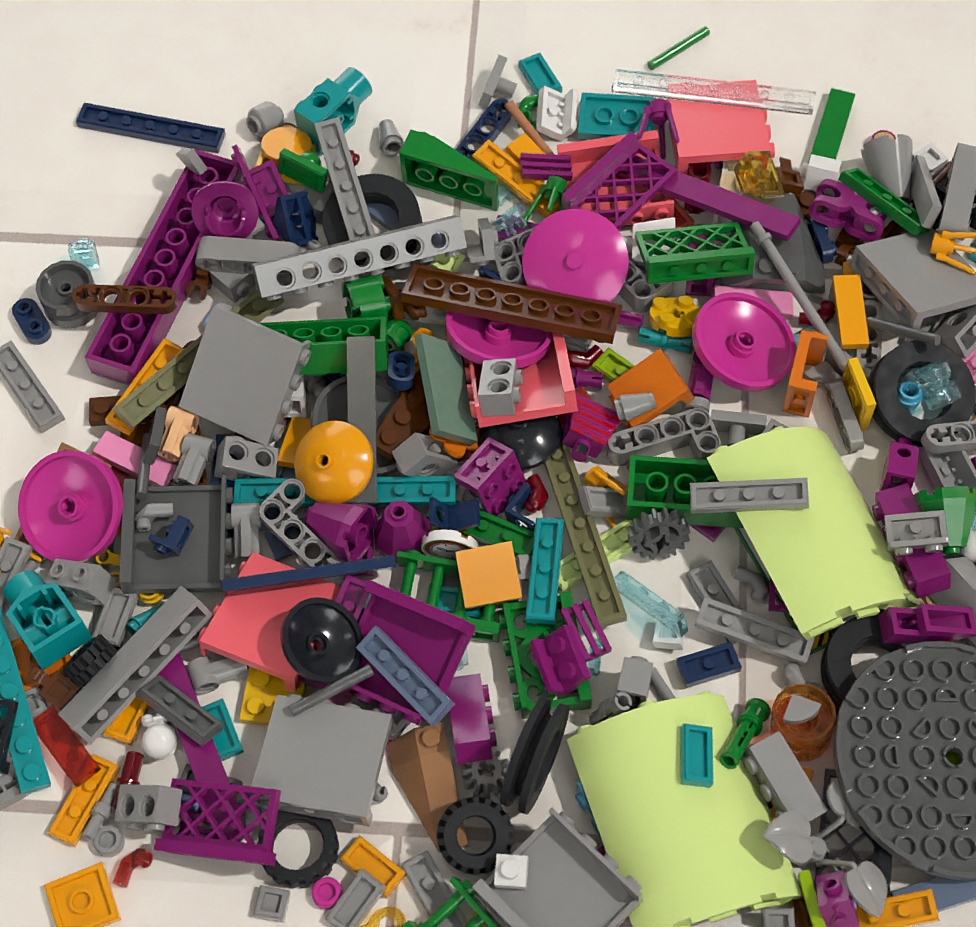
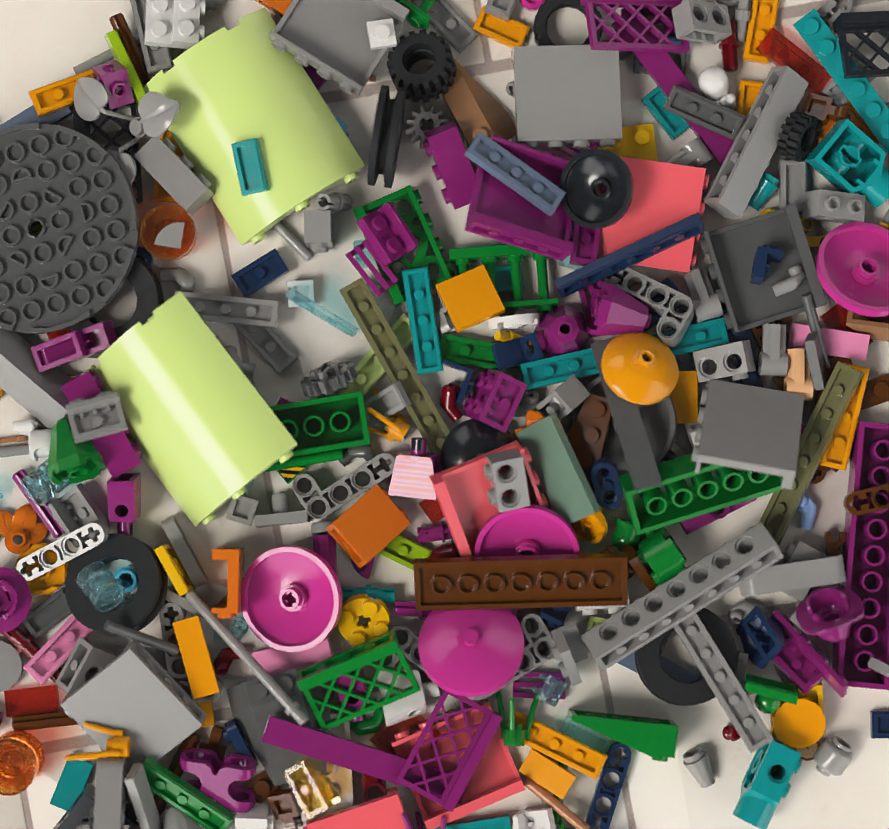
camera: 160 degrees right, 25 degrees up
dark grey bar [289,664,374,716] -> none
magenta tile [519,153,573,181] -> none
light grey cone [614,392,657,421] -> none
light grey tile [690,478,809,514] -> none
green pin [720,698,771,769] -> none

